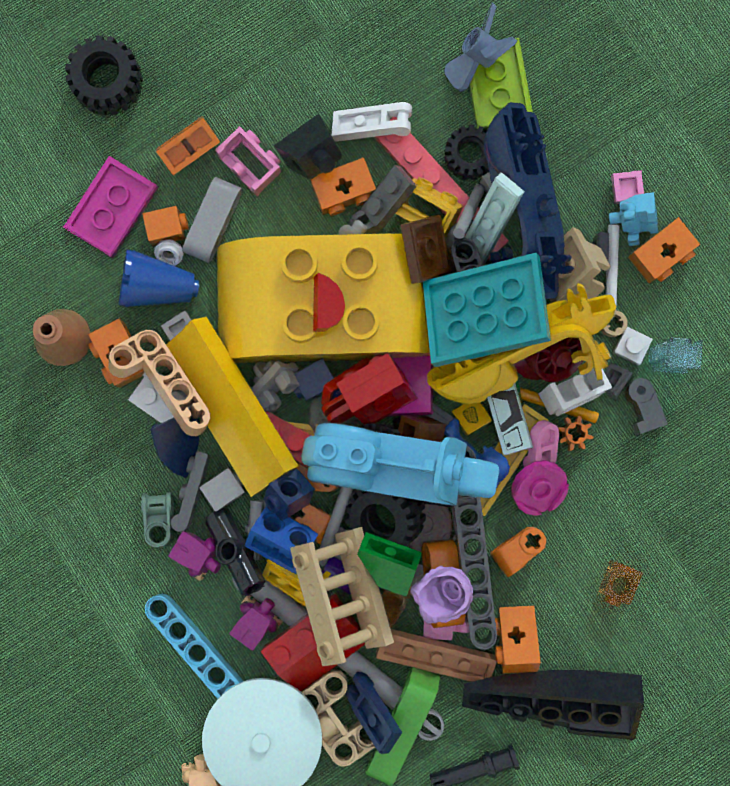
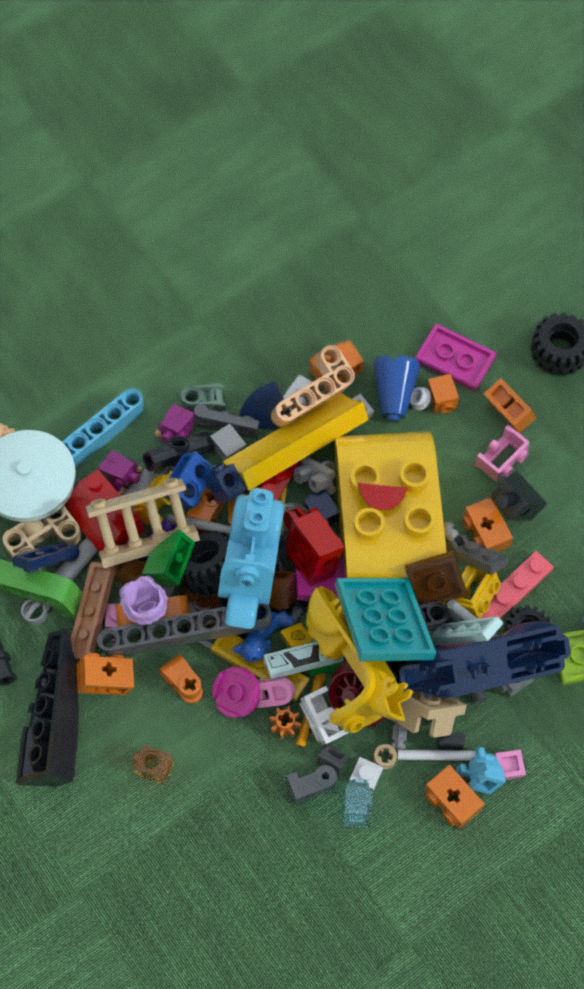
camera: 90 degrees right, 20 degrees down
nougat cone [33,309,91,366] -> none
light grey beam [182,177,242,263] -> none
white plate [331,102,412,142] -> none

